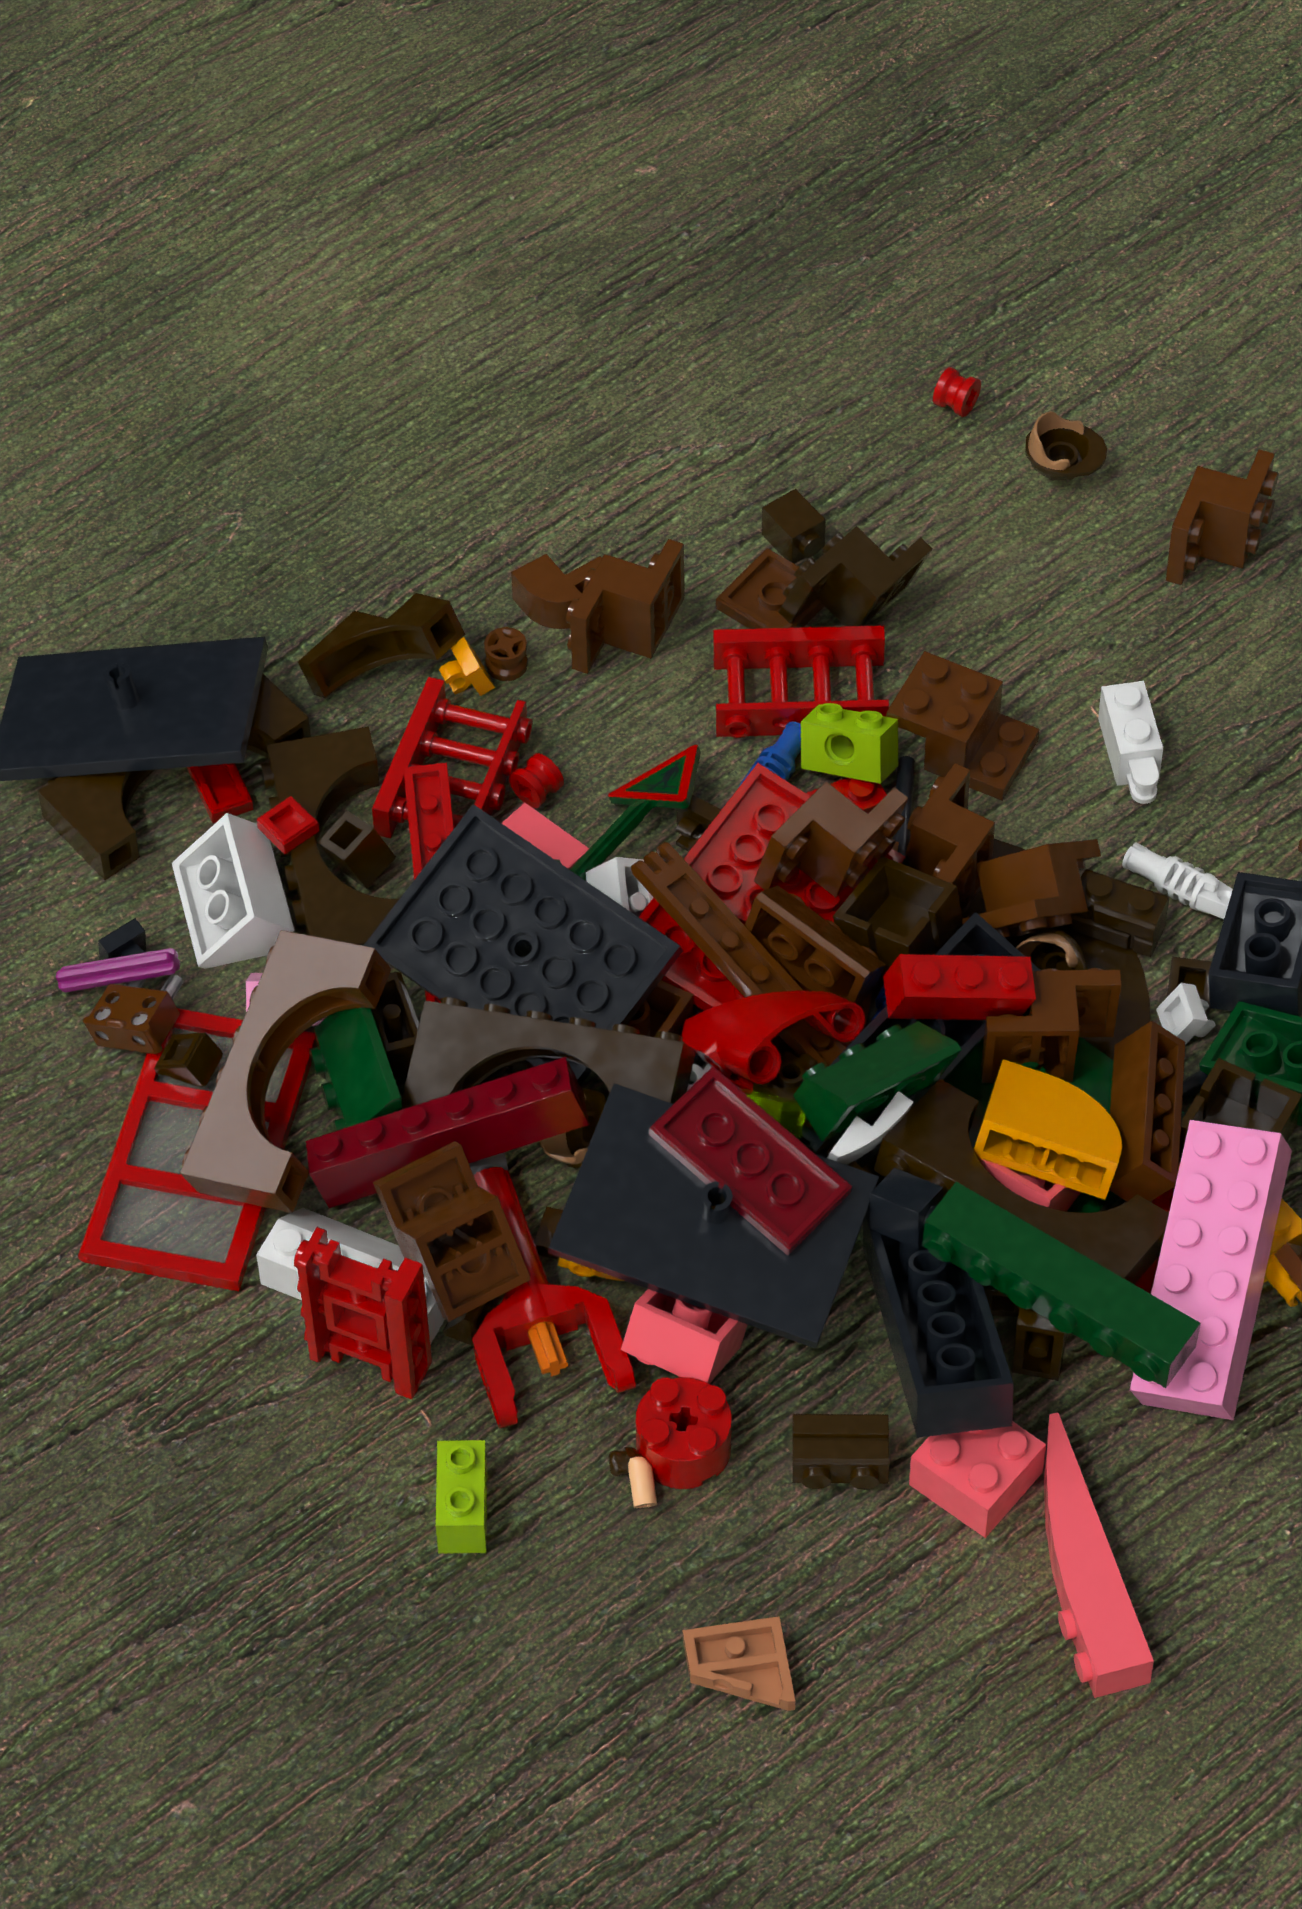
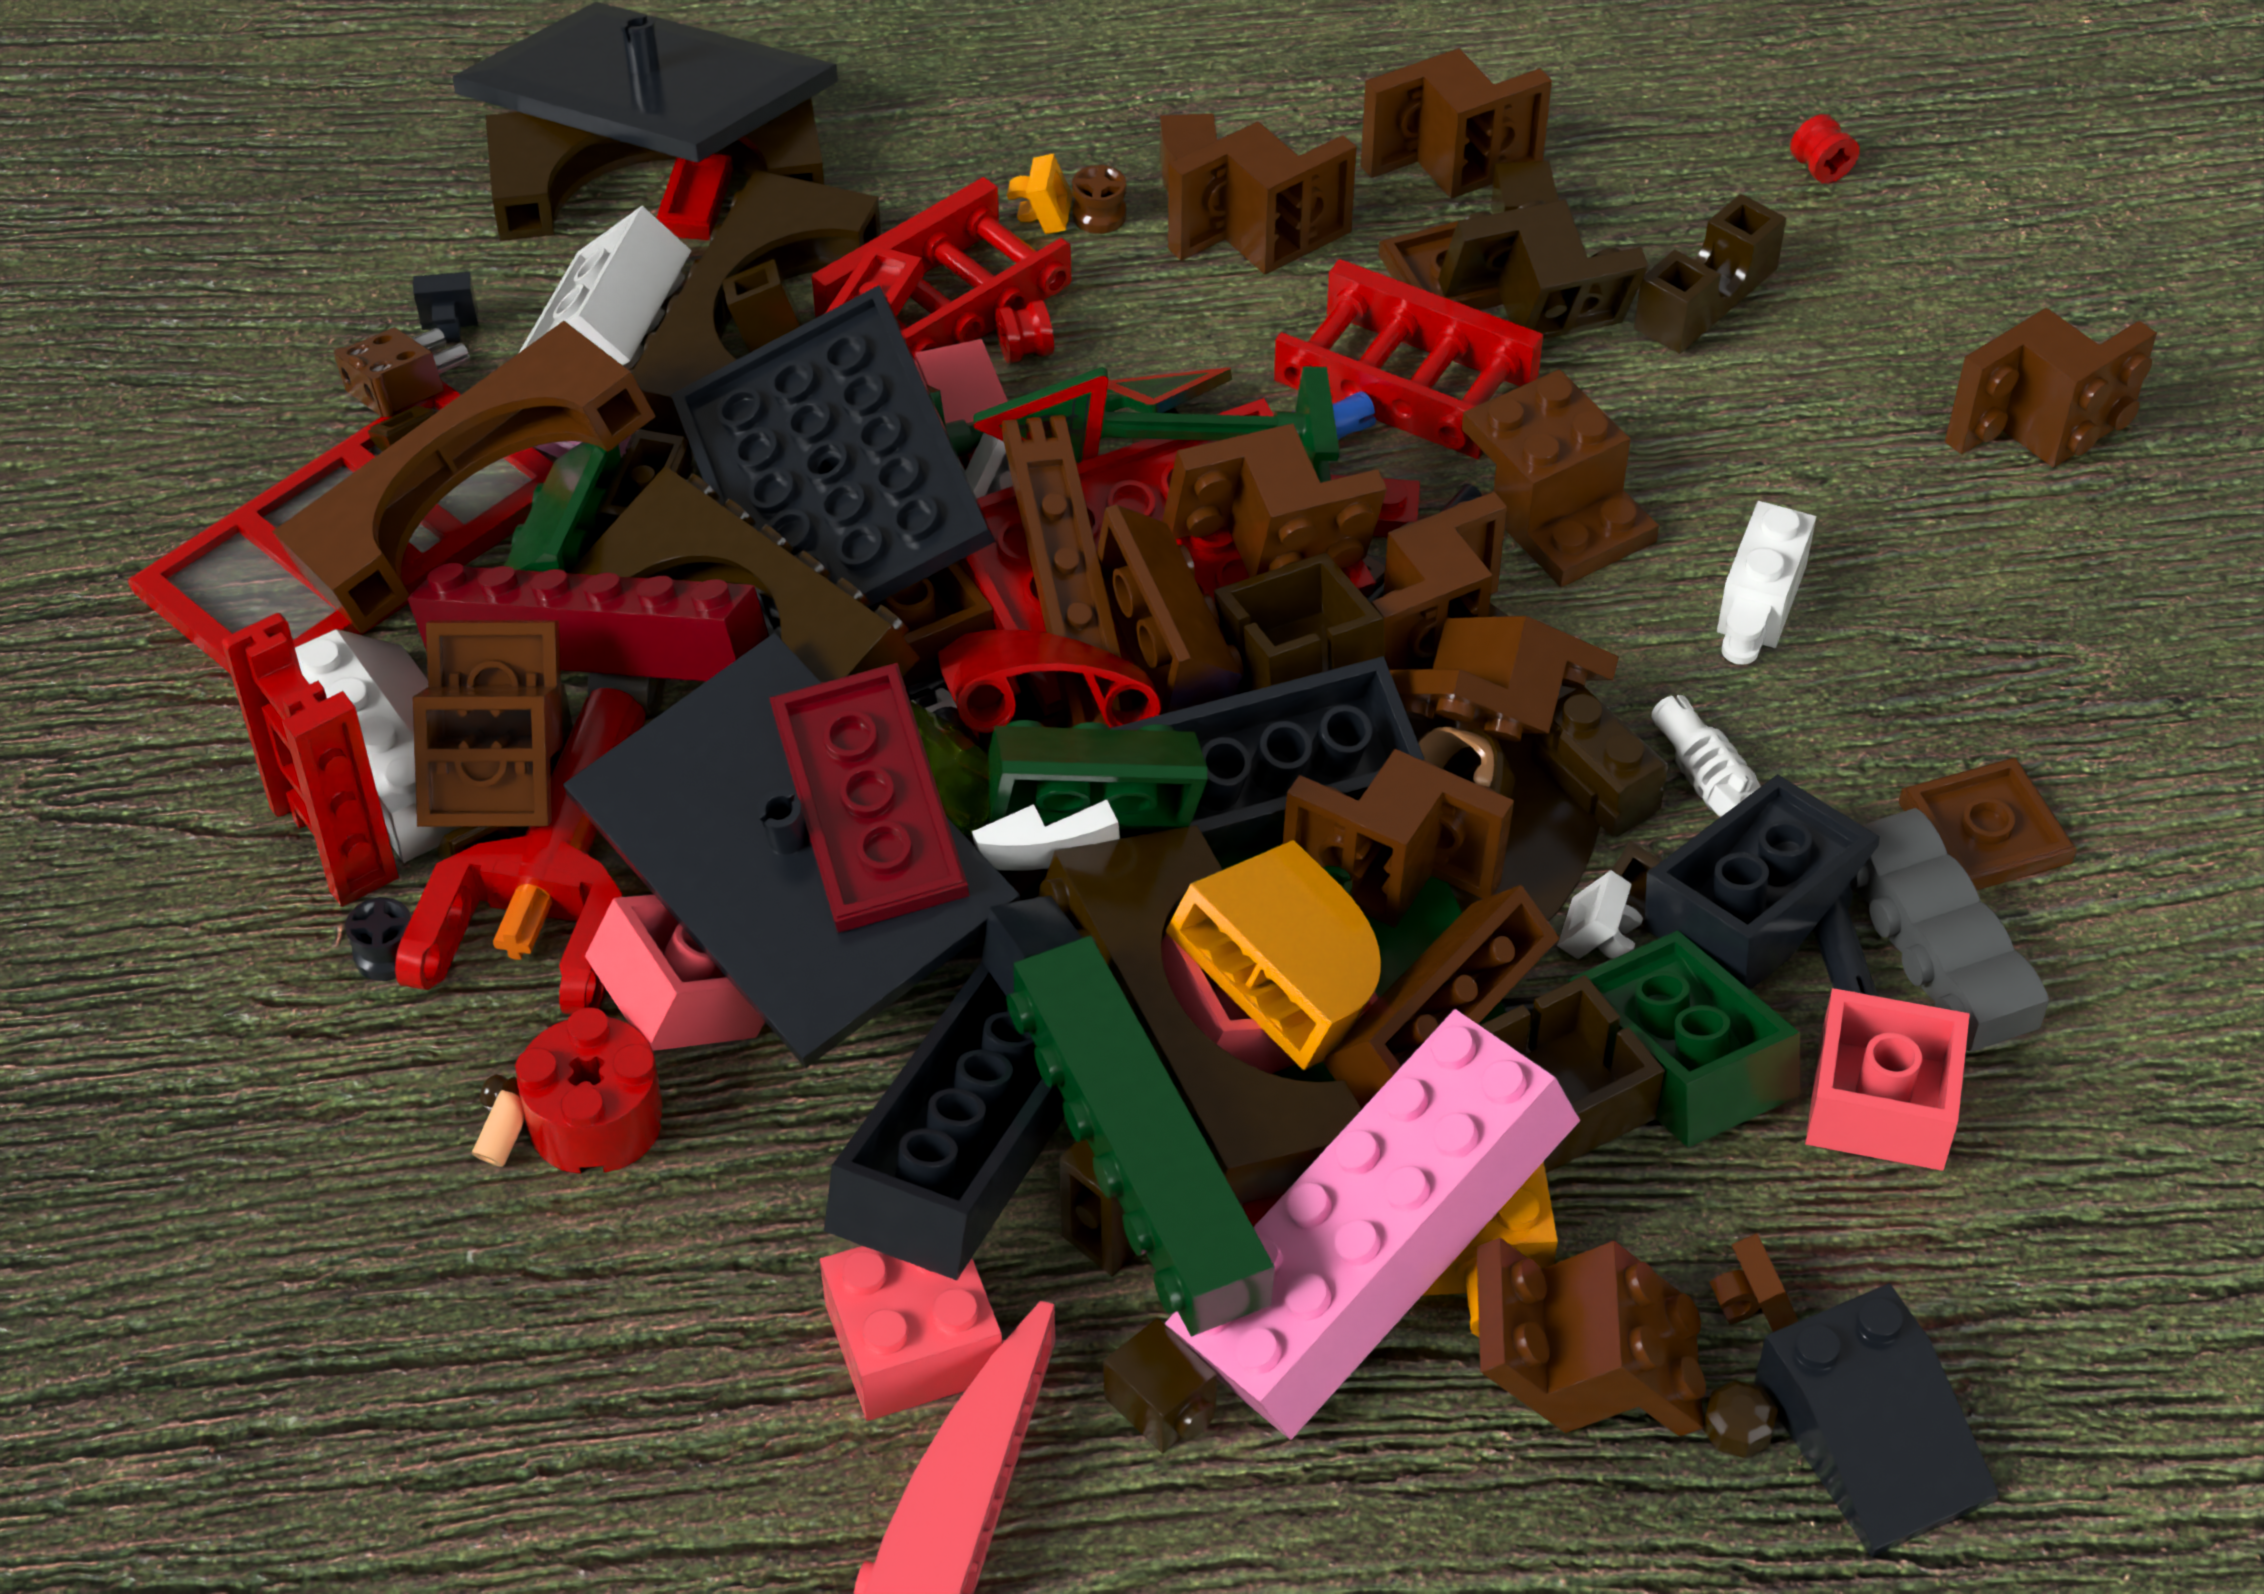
camera: 30 degrees right, 5 degrees down
magenta axle [56,948,180,992] -> none
red tile [256,796,319,854] -> none
dark brown arch [298,593,465,698] -> none
lime brick [435,1440,488,1554] -> none
nougat wing [683,1616,795,1711] -> none
dark brown brick [792,1414,889,1490] -> none
lime brick [801,703,898,784] -> none
red brick [883,954,1036,1020] -> none
dark brown piece [1025,411,1107,481] -> none
none -> black wheel [345,897,411,981]
none -> dark green piece [973,366,1340,483]
none -> dark brown brick [1103,1318,1217,1454]
none -> reddish brown bracket [1360,48,1552,199]
none -> dark brown arch [1634,193,1787,354]

